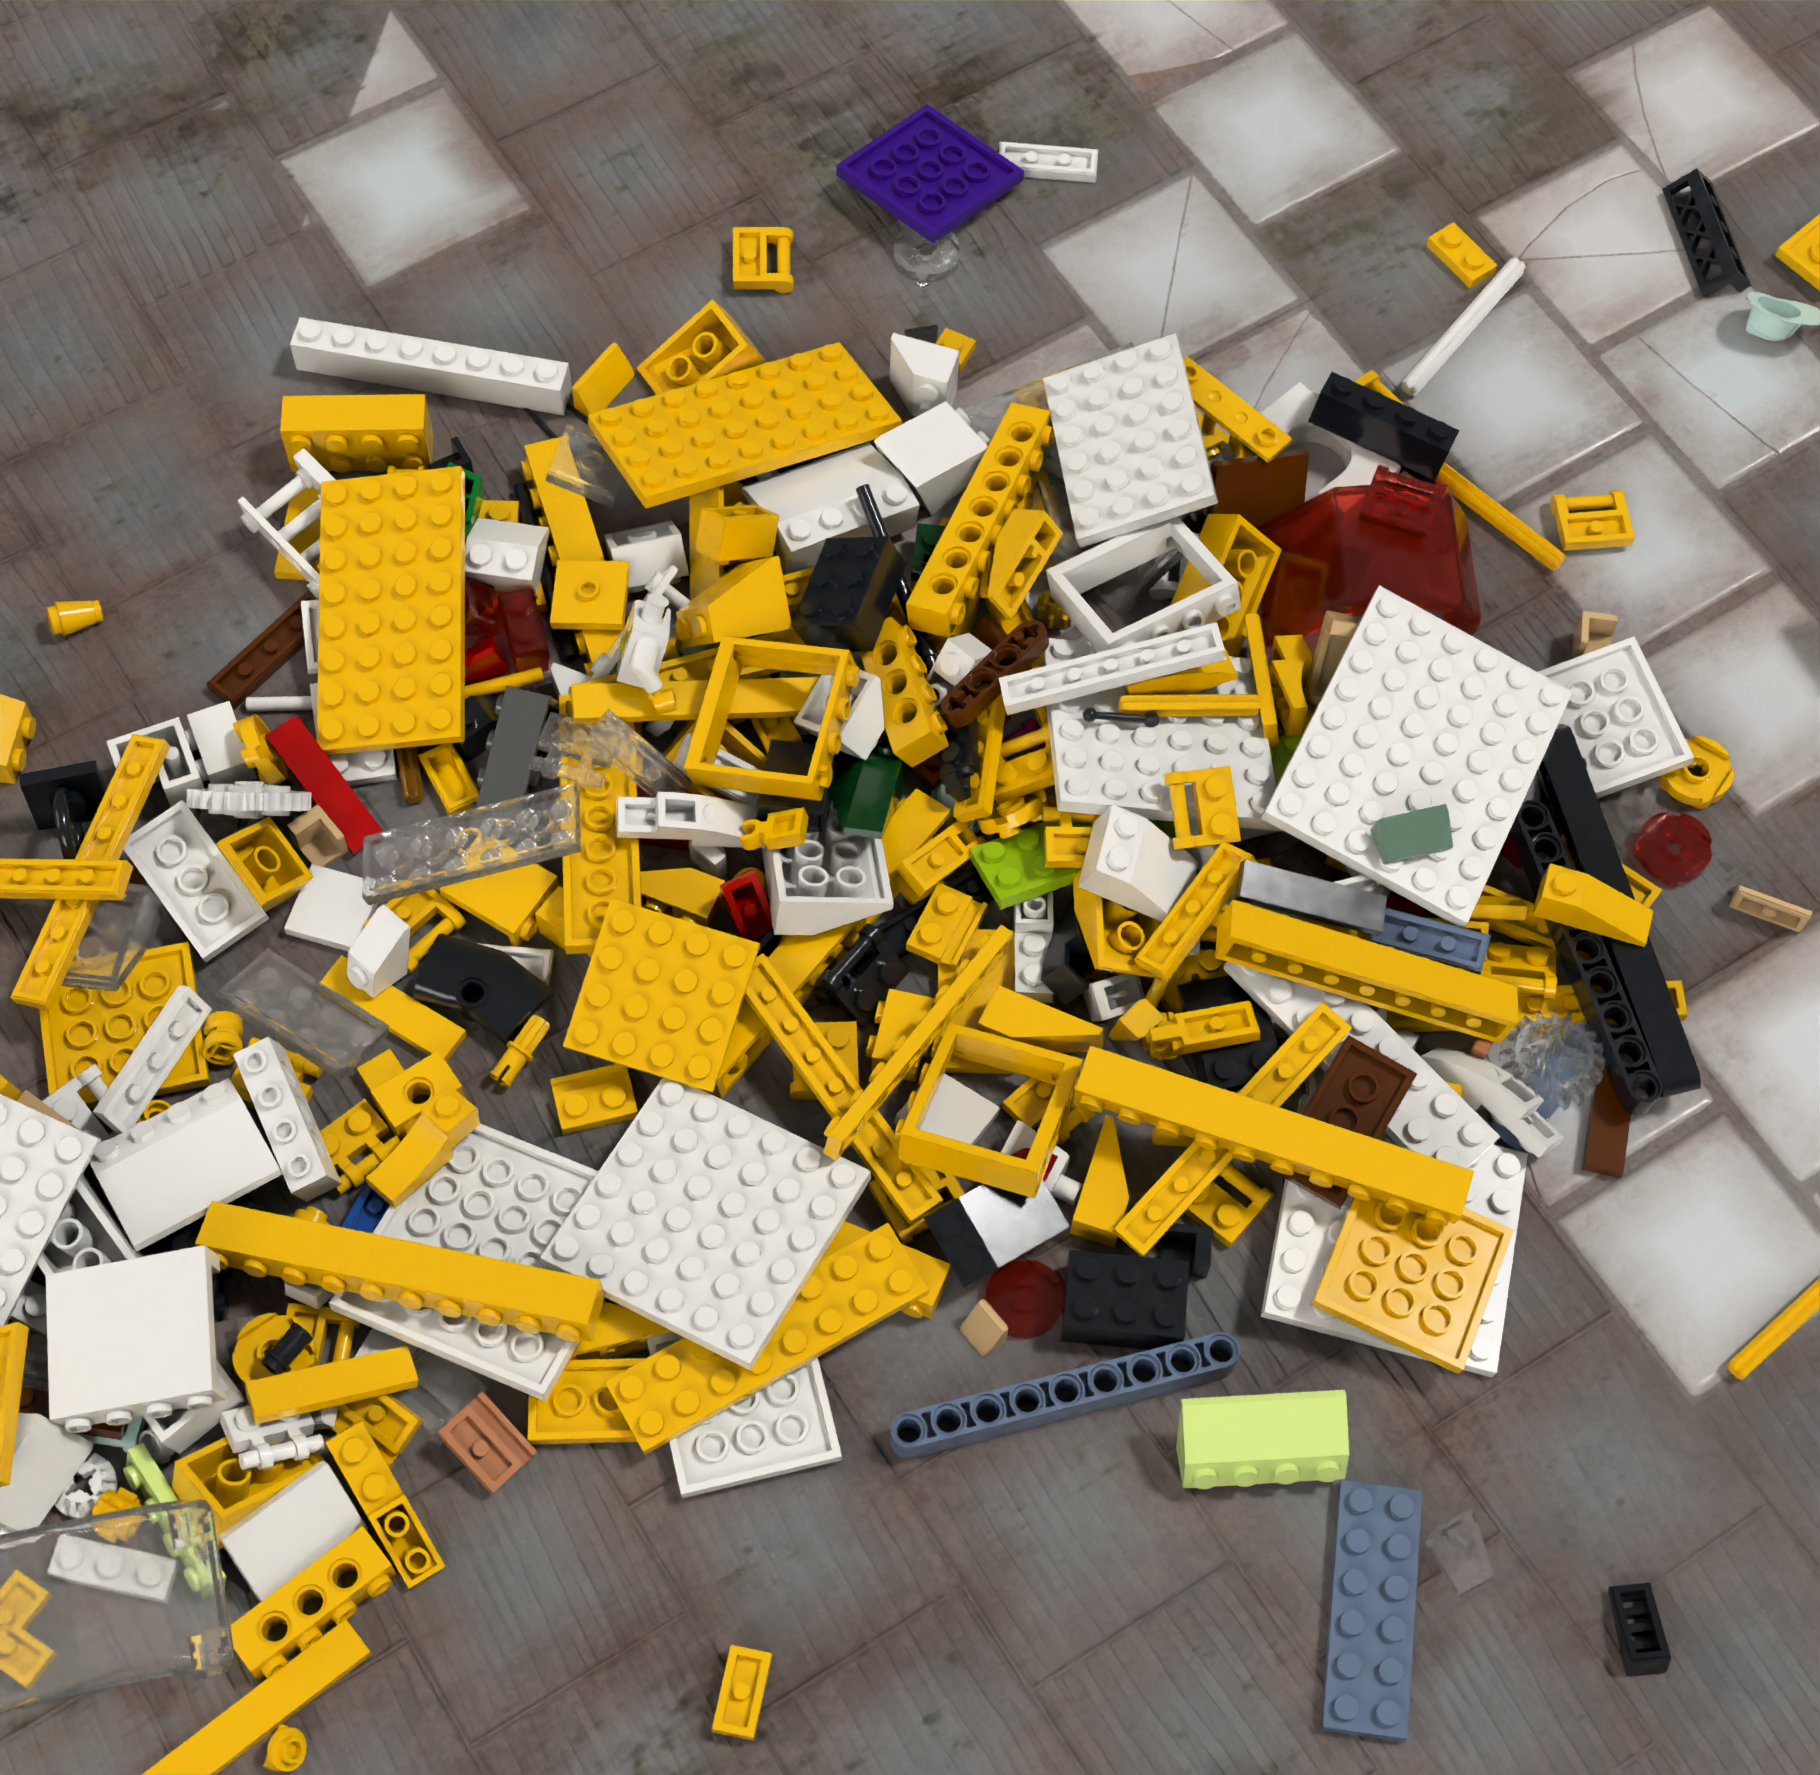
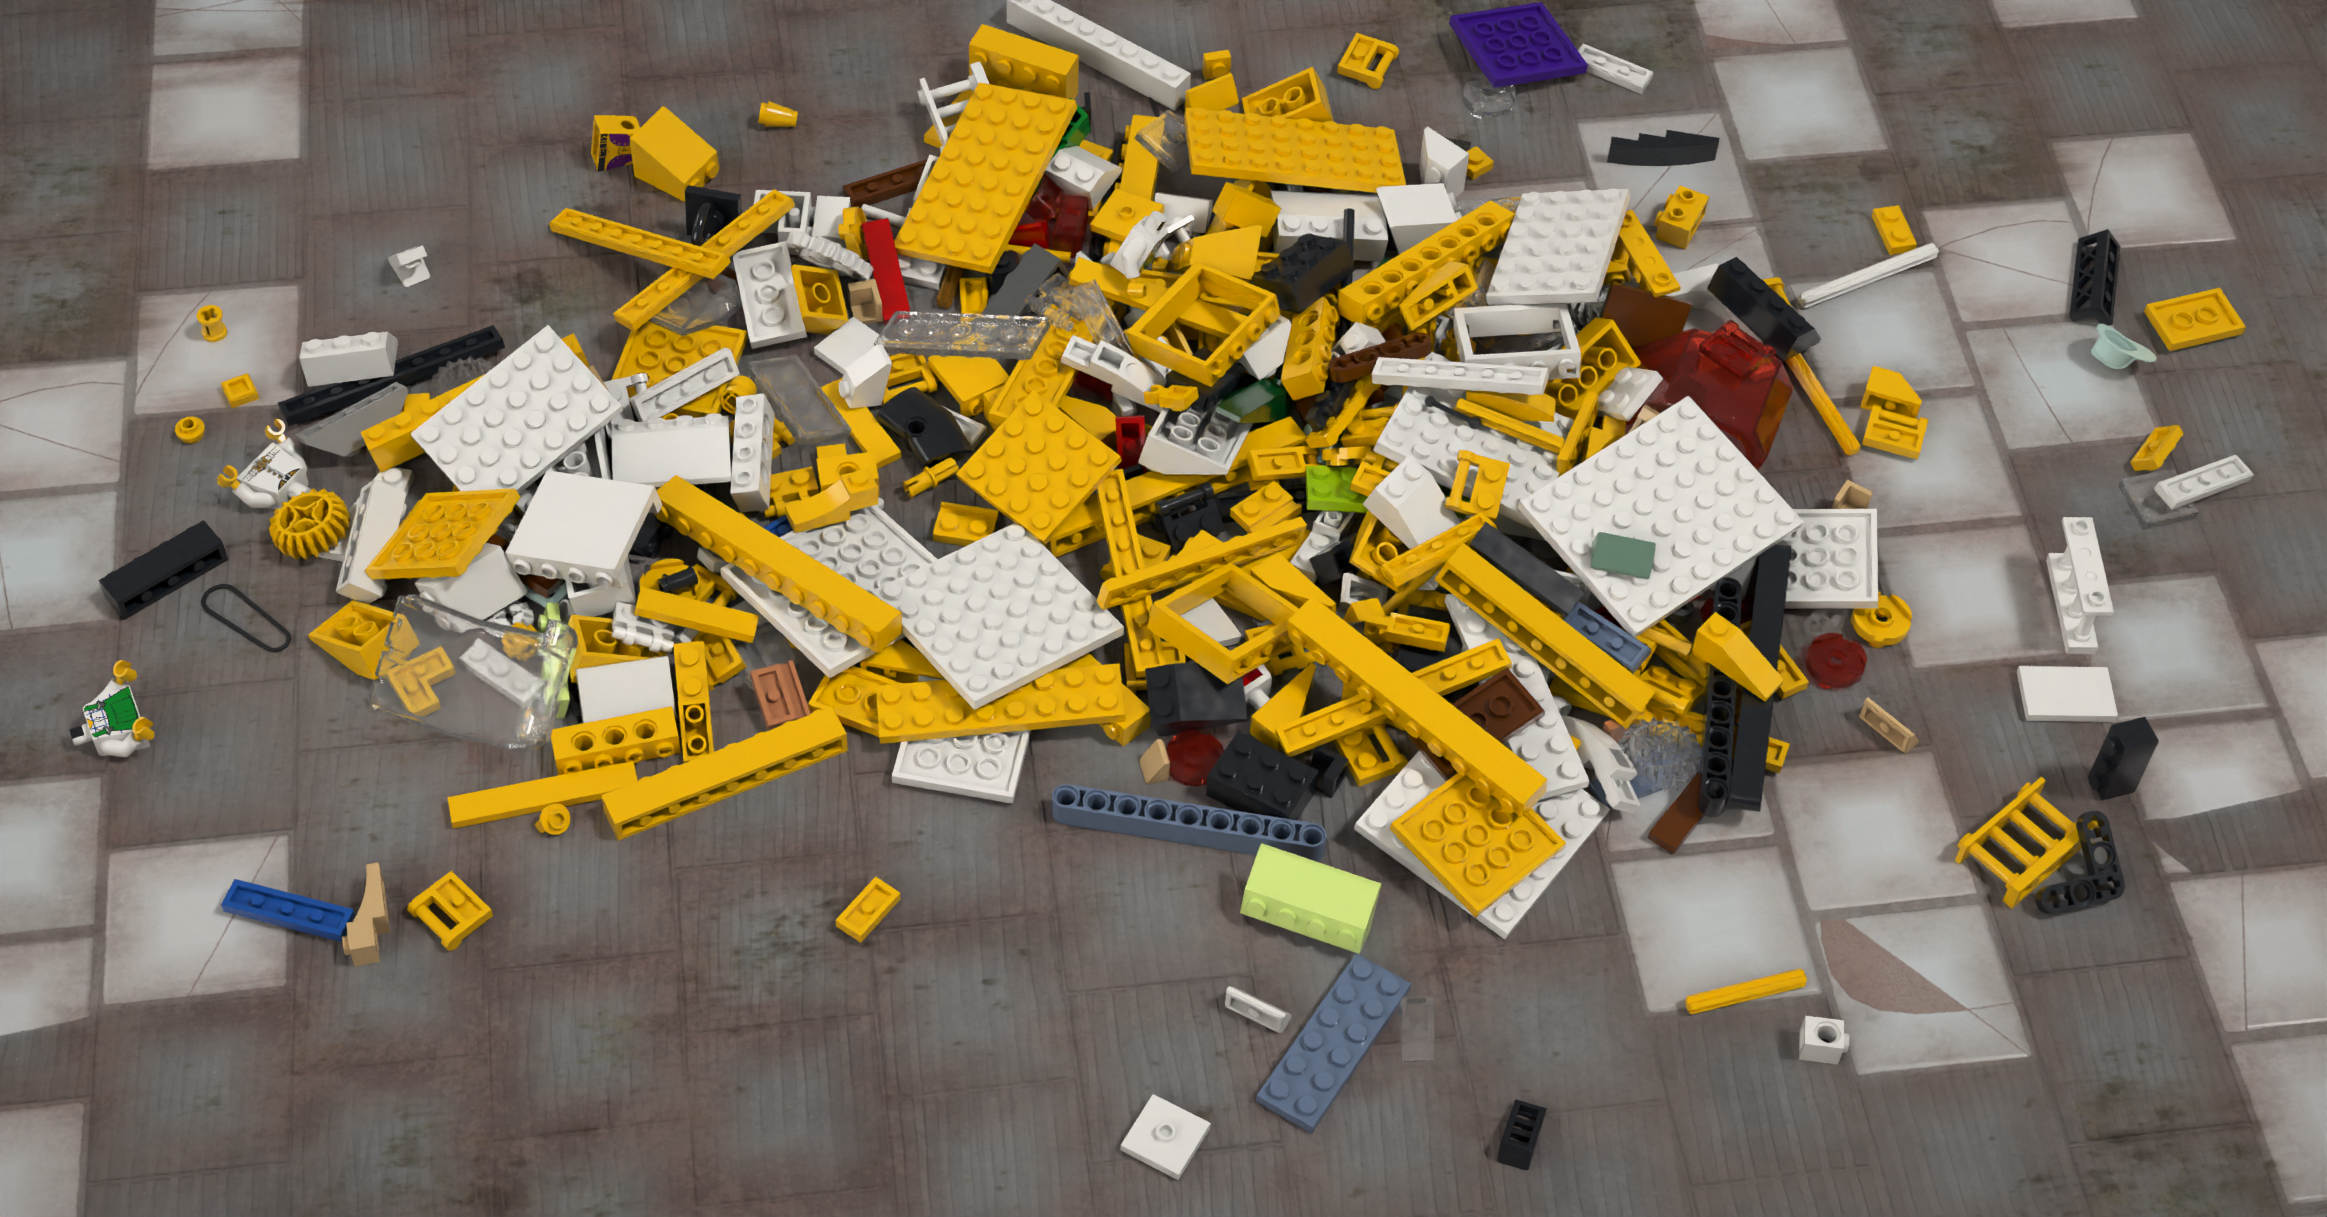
camera: 25 degrees right, 10 degrees down
none -> yellow brick [601,706,848,841]
none -> yellow plate [1202,50,1231,80]
none -> white slope [1225,986,1292,1033]
none -> white plate [1598,367,1663,421]
none -> black slope [1607,130,1720,166]
none -> yellow brick [1654,185,1710,249]
none -> yellow slope [1860,366,1922,418]

